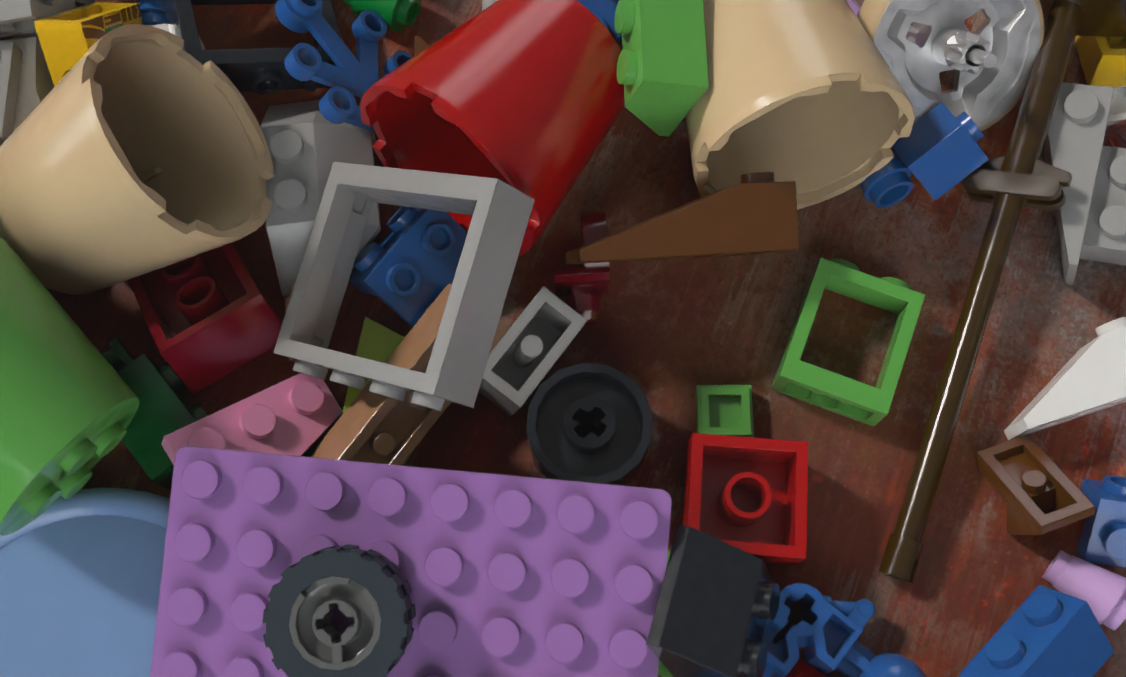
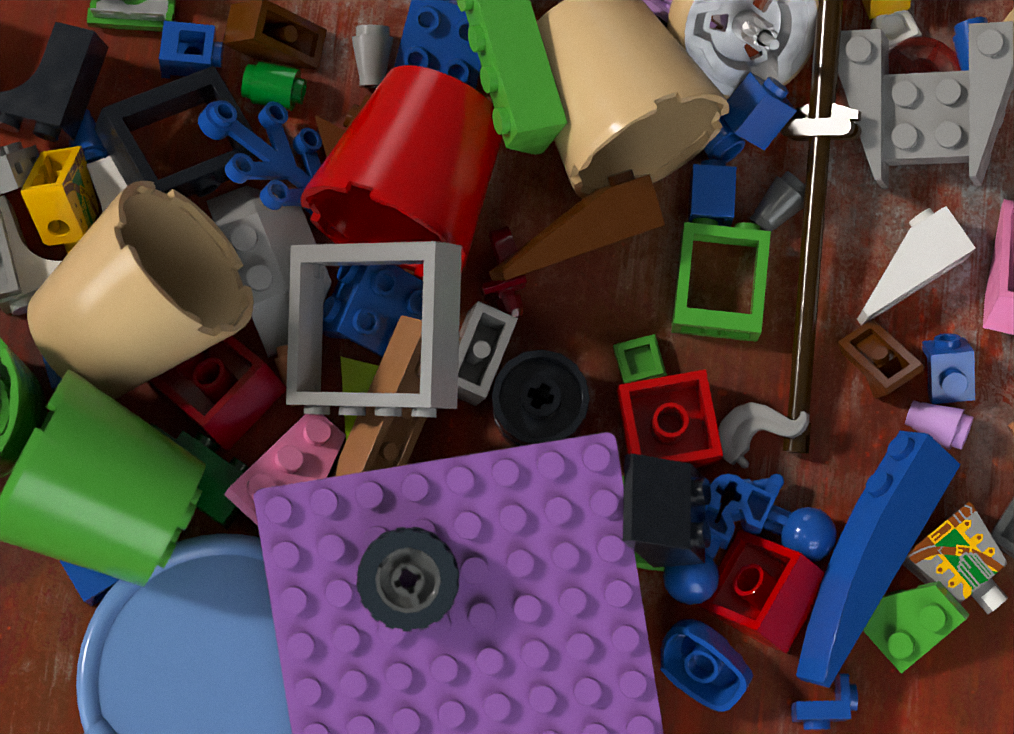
camera: 15 degrees left, 5 degrees up
none -> blue brick [688,159,737,227]
none -> light grey piece [718,402,810,469]
none -> dark grey cone [749,171,805,232]

